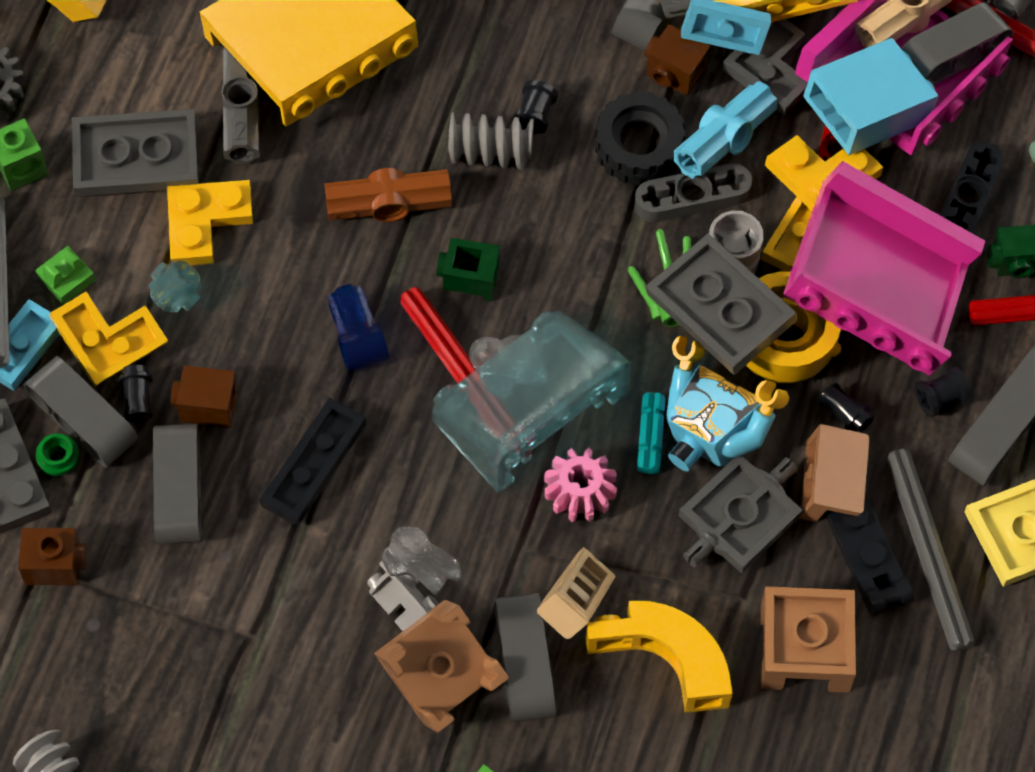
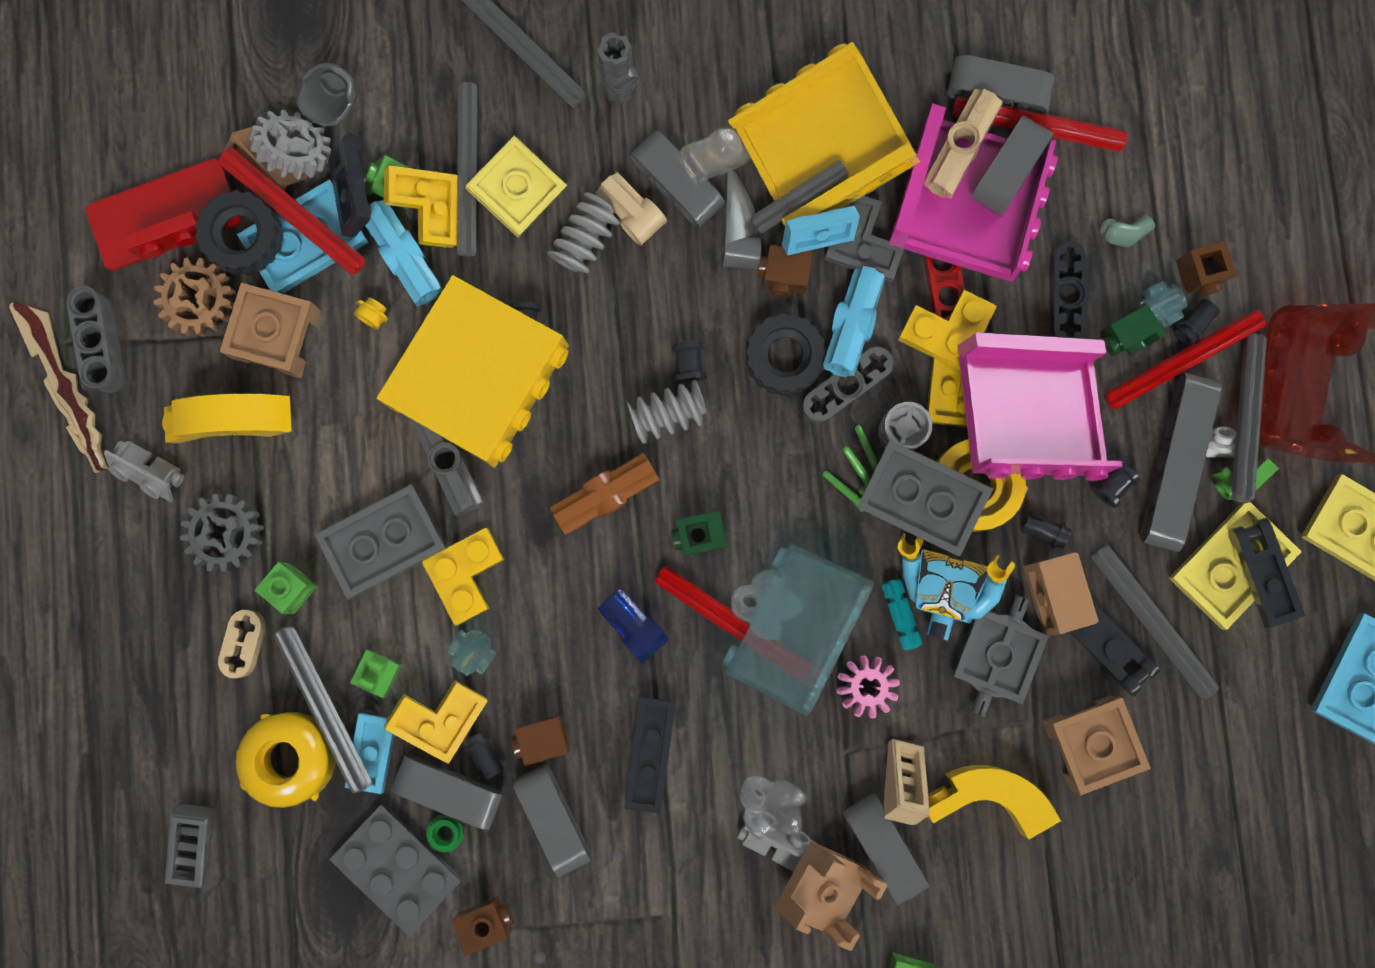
camera: 20 degrees left, 20 degrees up
medium azure brick [803,38,939,155] -> none

